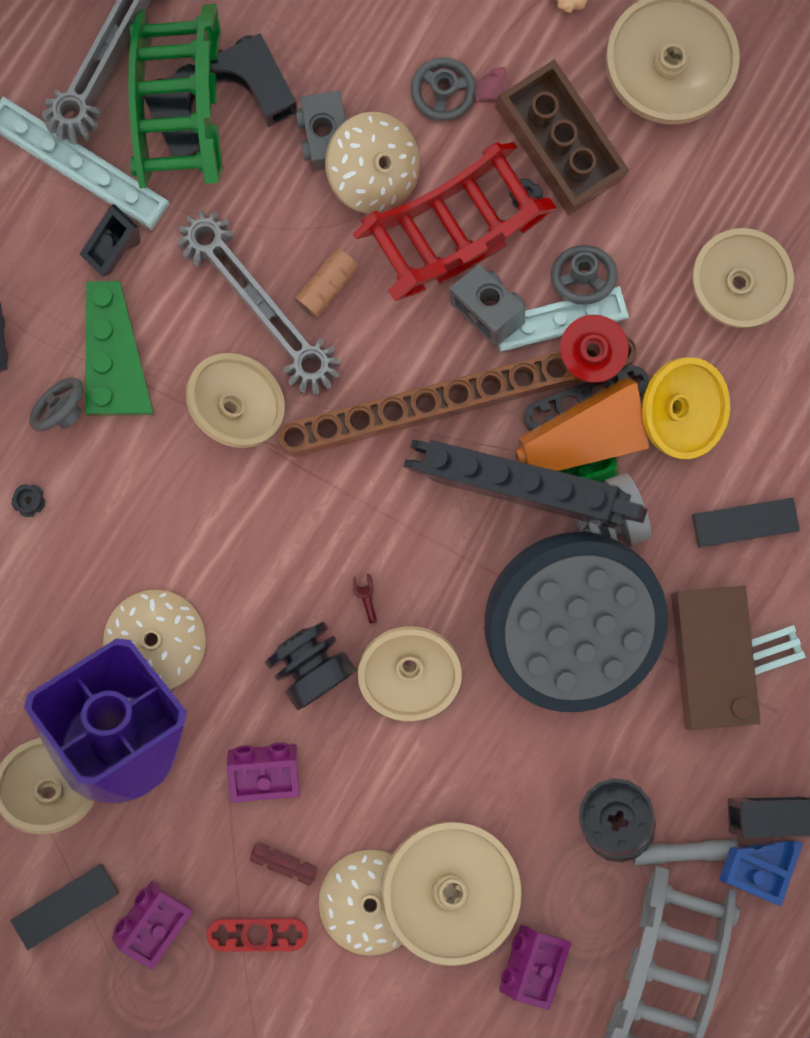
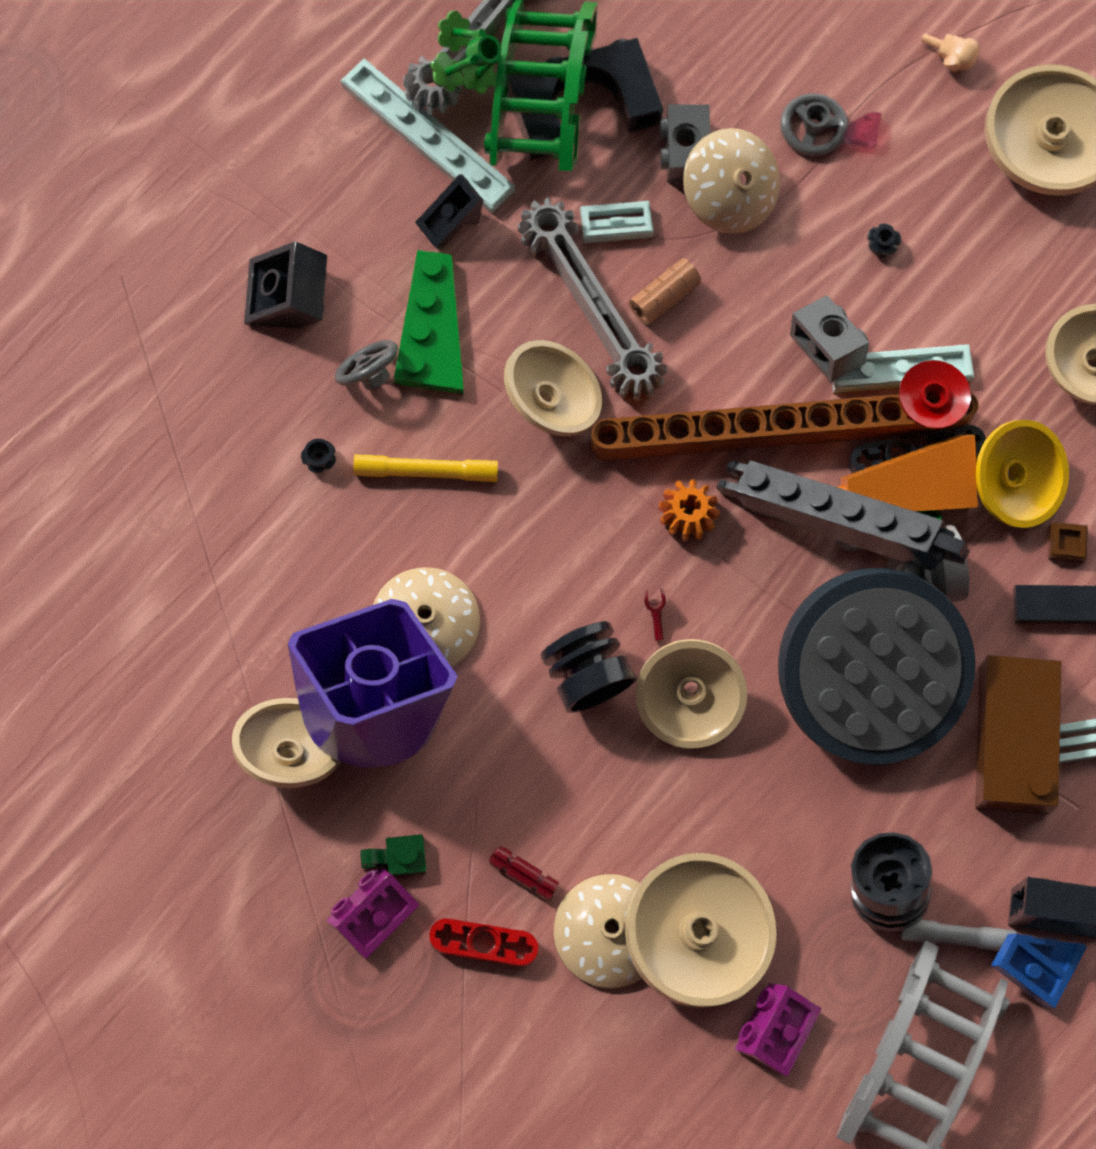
camera: 10 degrees right, 10 degrees down
black tile [10,864,119,950] -> none
magenta bracket [227,742,300,803] -> none
red fence [353,142,556,301] -> none
reddish brown brick [495,59,629,216] -> none
dark grey piece [551,245,618,305] -> none
none -> yellow piece [353,454,498,482]
none -> dark green plate [360,834,427,877]
none -> bright green plant [431,11,503,94]
none -> light aqua tile [580,201,653,243]
none -> orange gear [658,479,720,541]
none -> reddish brown tile [1048,522,1088,563]

